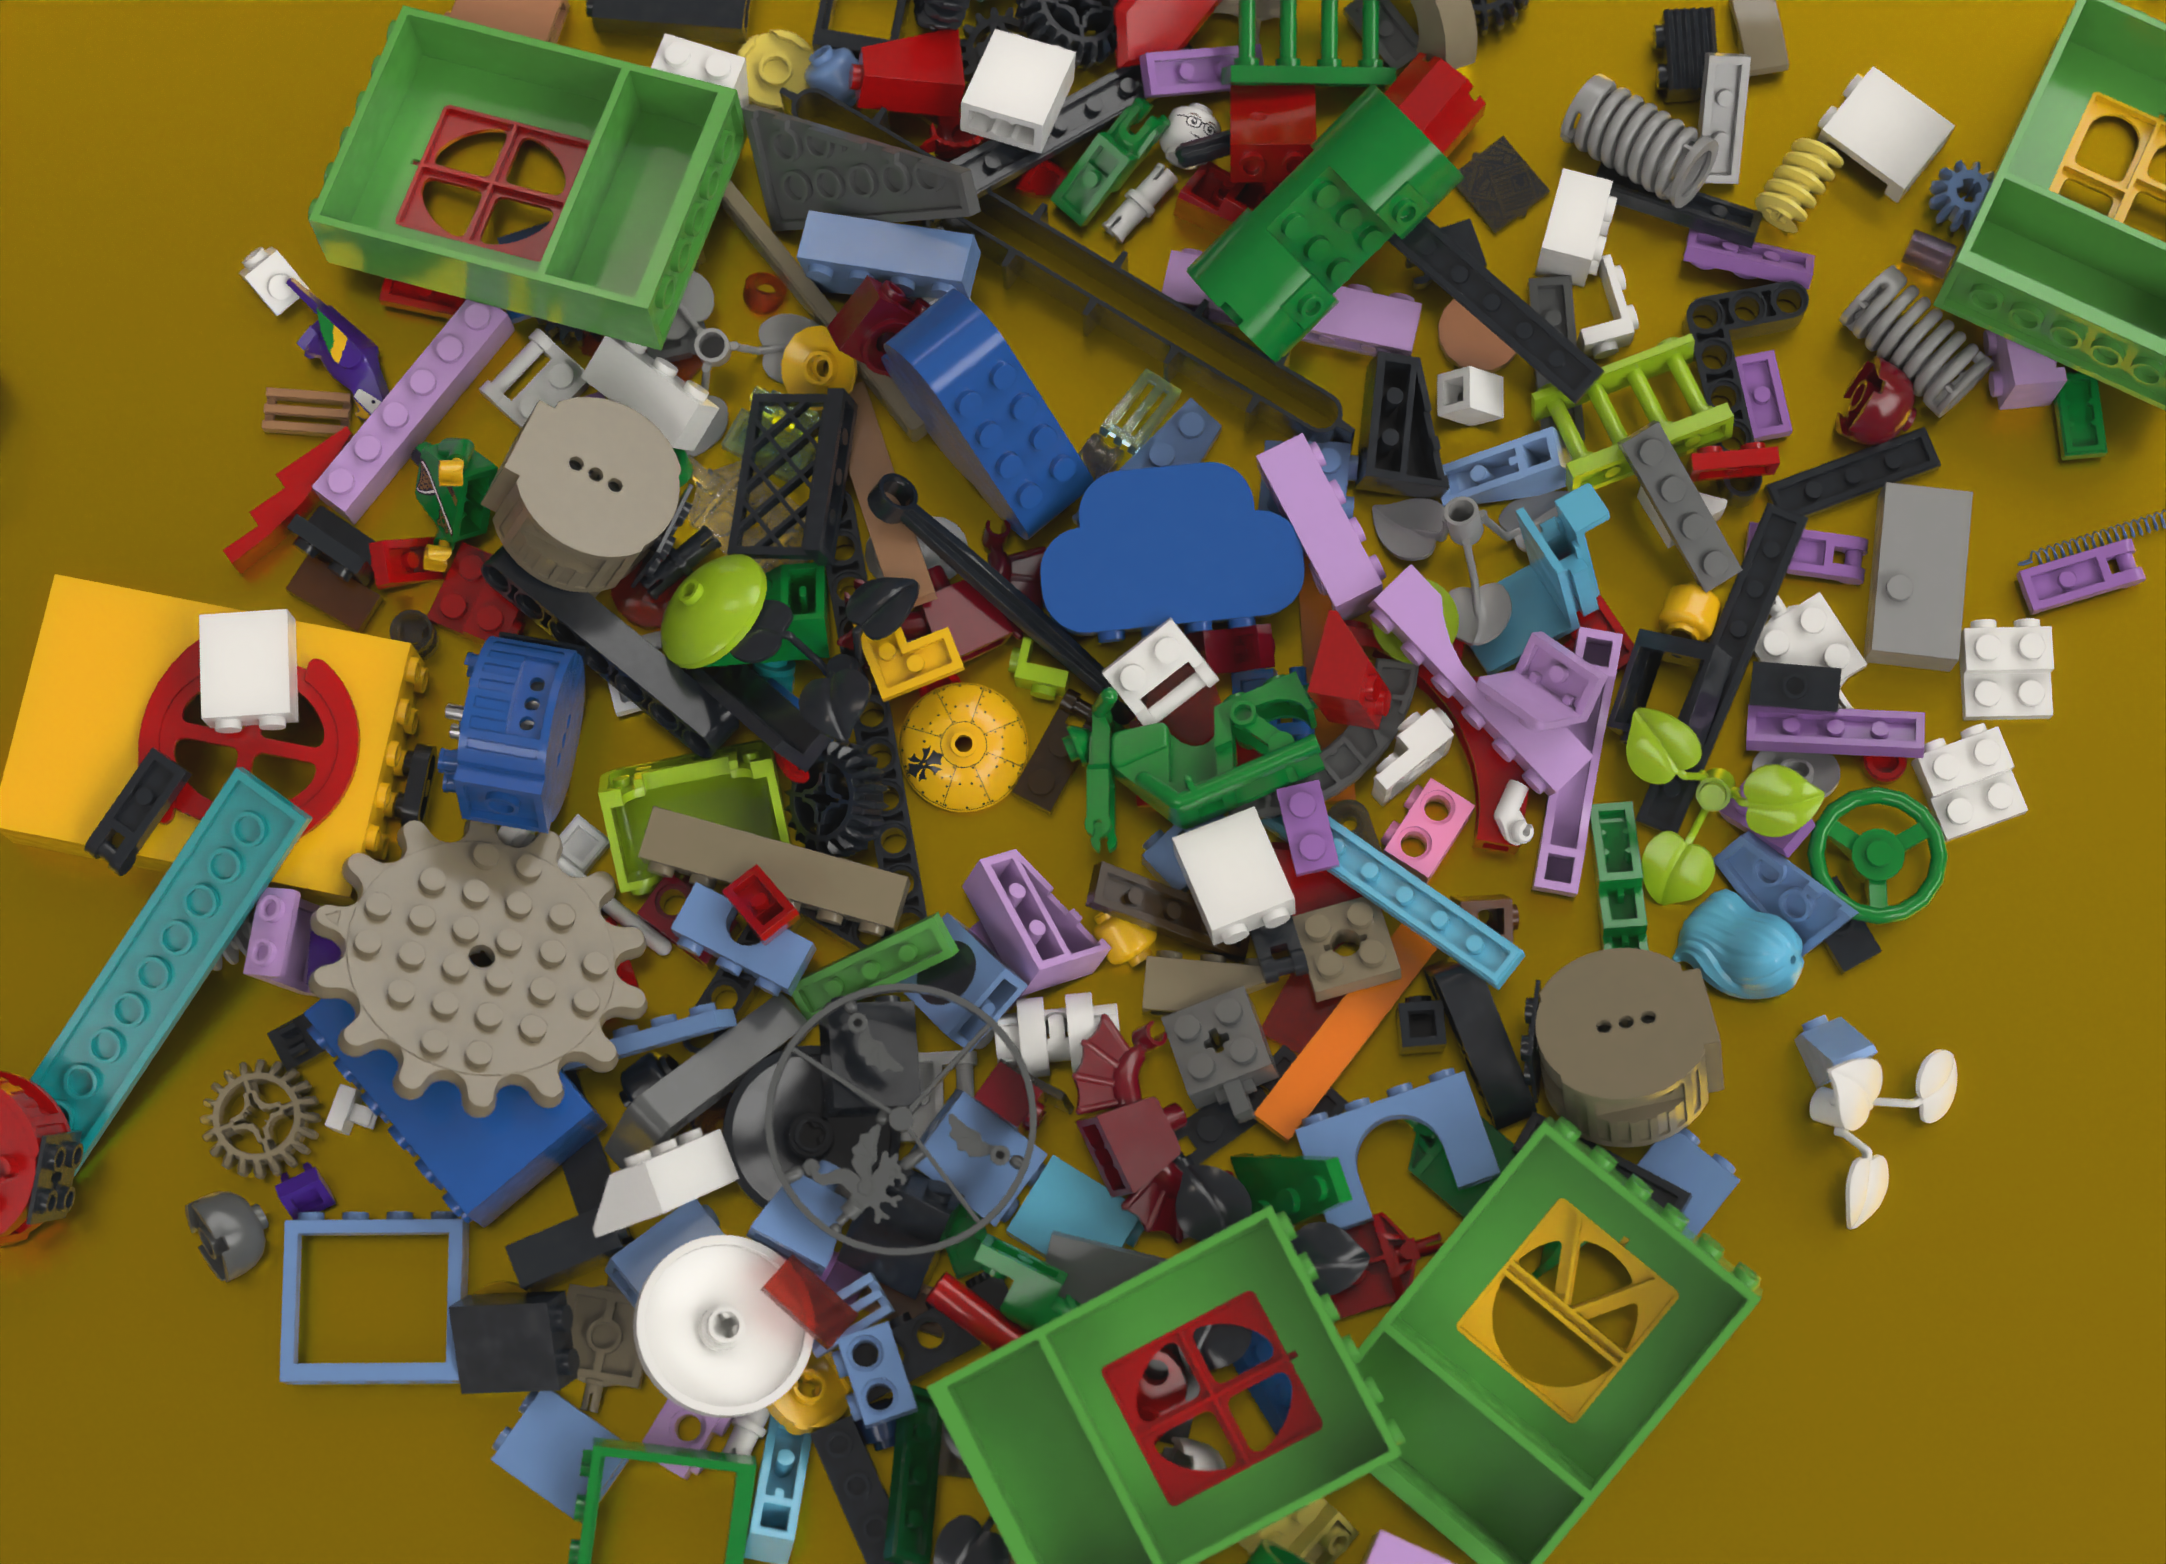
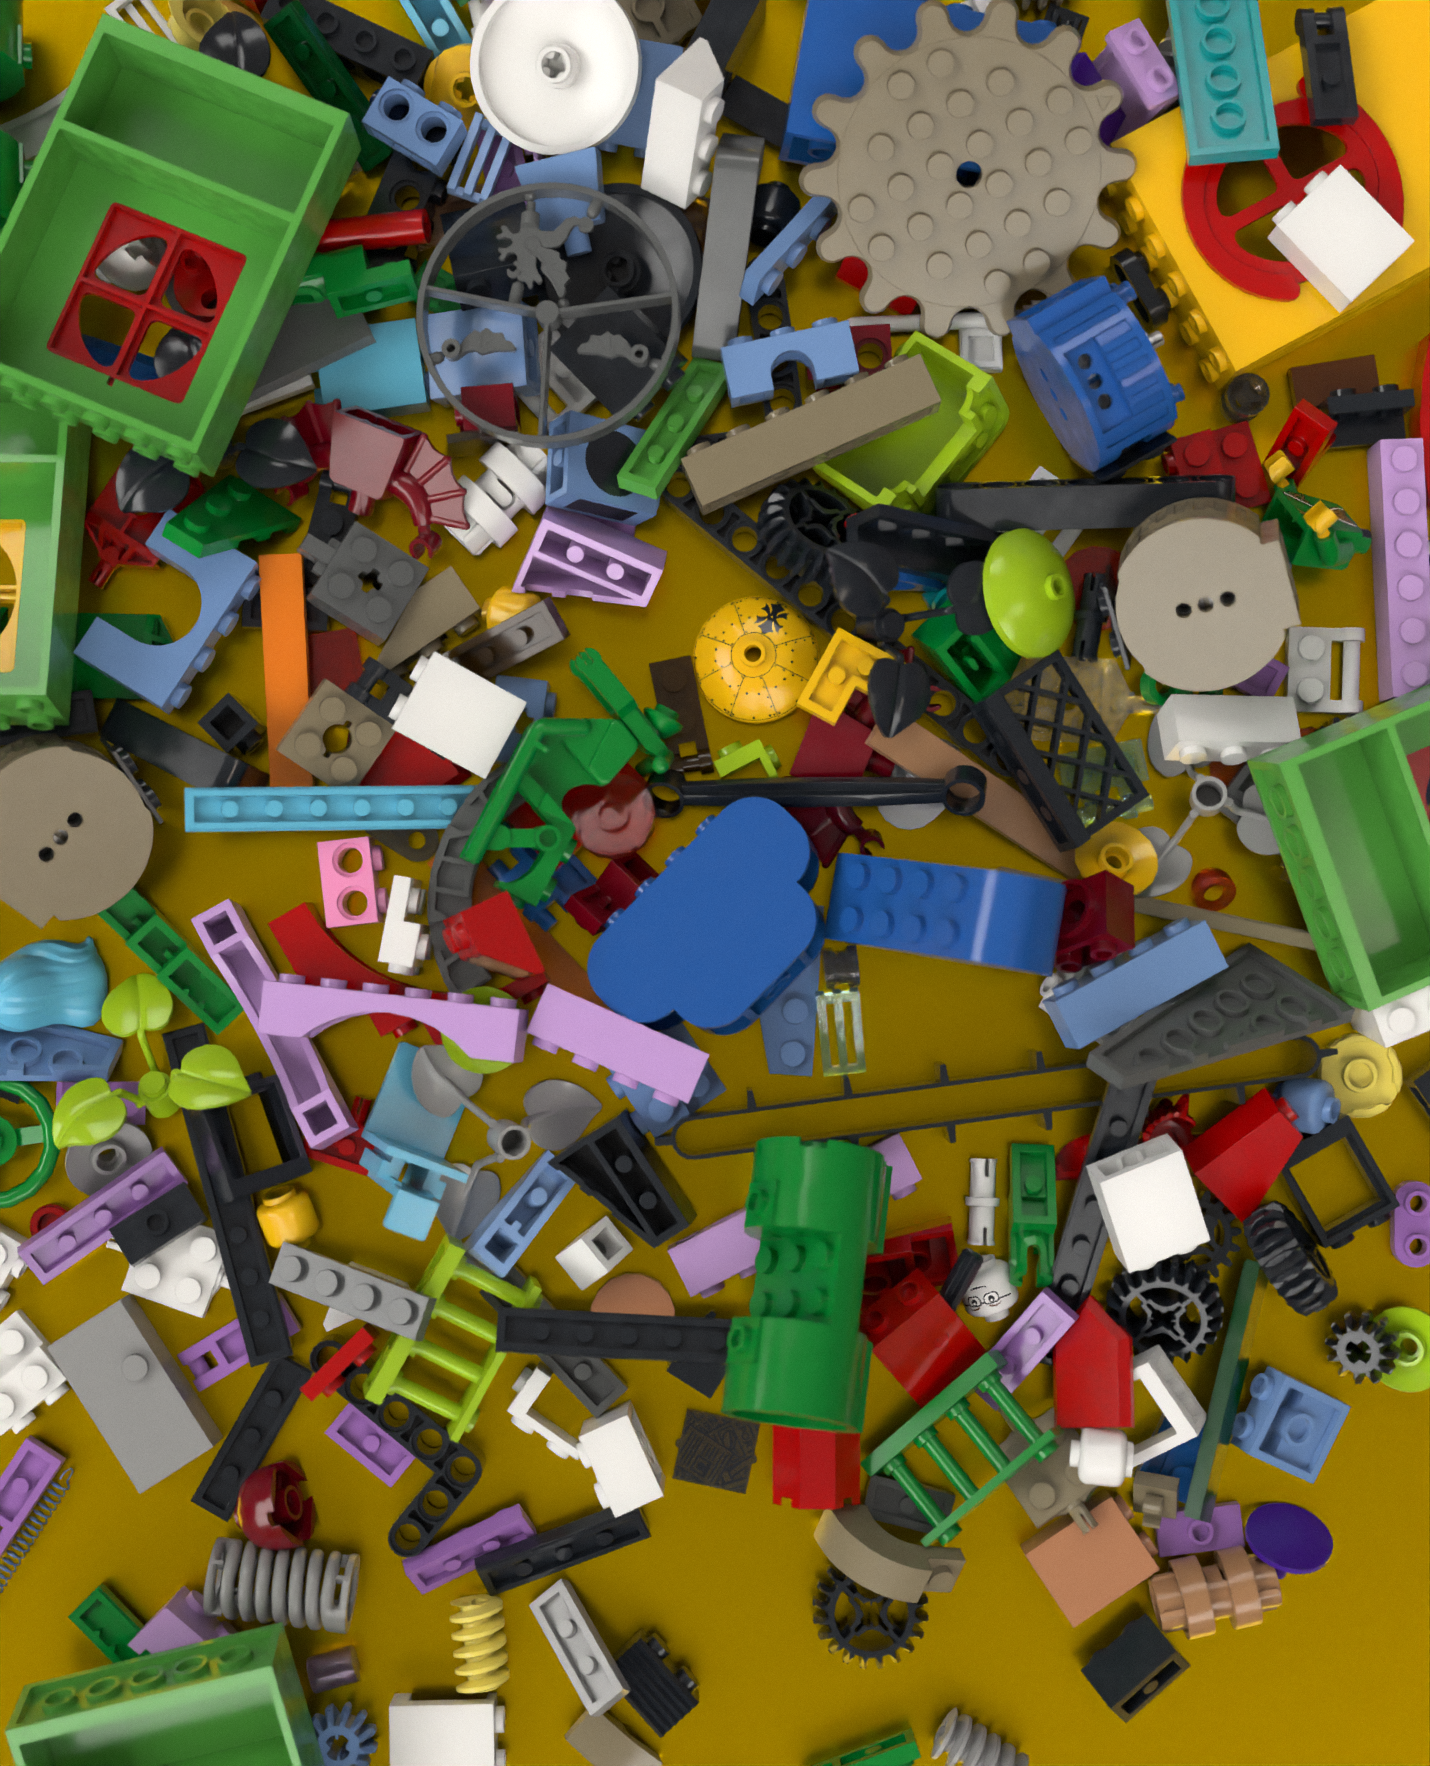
camera: 140 degrees right, 10 degrees up
red slope [722,864,800,946] -> none
clear red tile [760,1254,859,1350] -> none
white plate [1102,617,1220,726] -> none
medium lavender plate [1276,779,1339,877] -> none
reddish brown brick [1450,894,1519,943] -> none
lavender bracket [1476,631,1608,732] -> none
white arm [1494,780,1534,846] -> none
light grey piece [1560,74,1719,208] -> none

